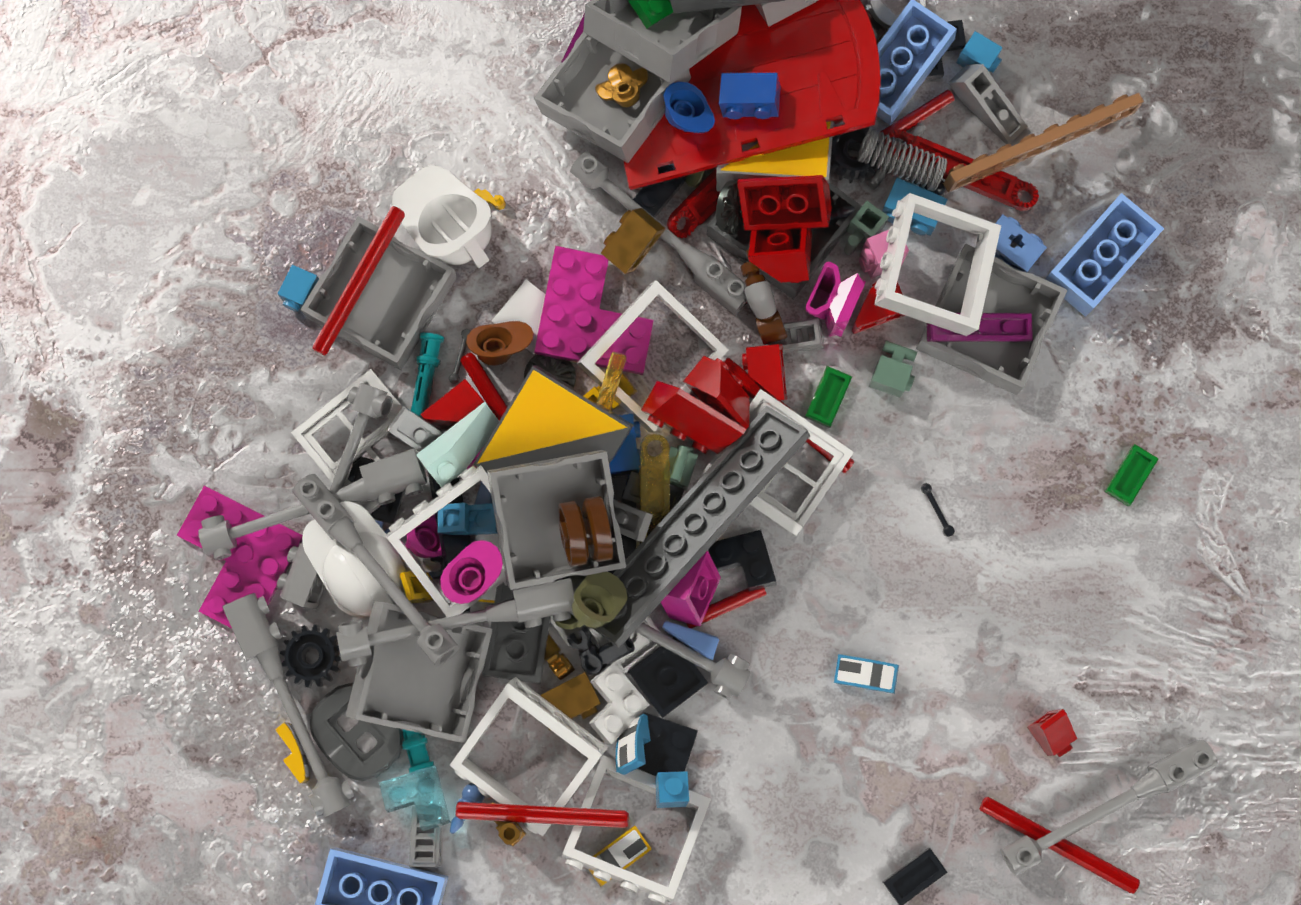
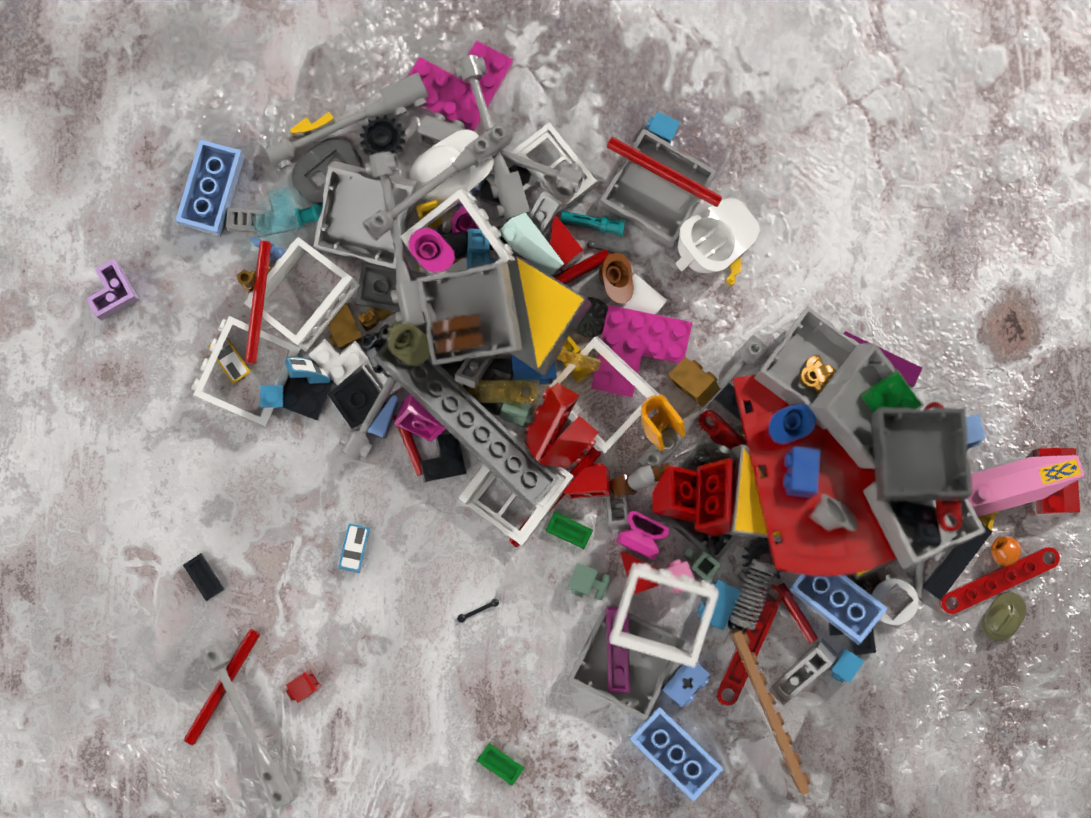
camera: 90 degrees right, 5 degrees up
none -> light orange piece [641,394,686,451]
none -> light grey piece [811,494,858,530]

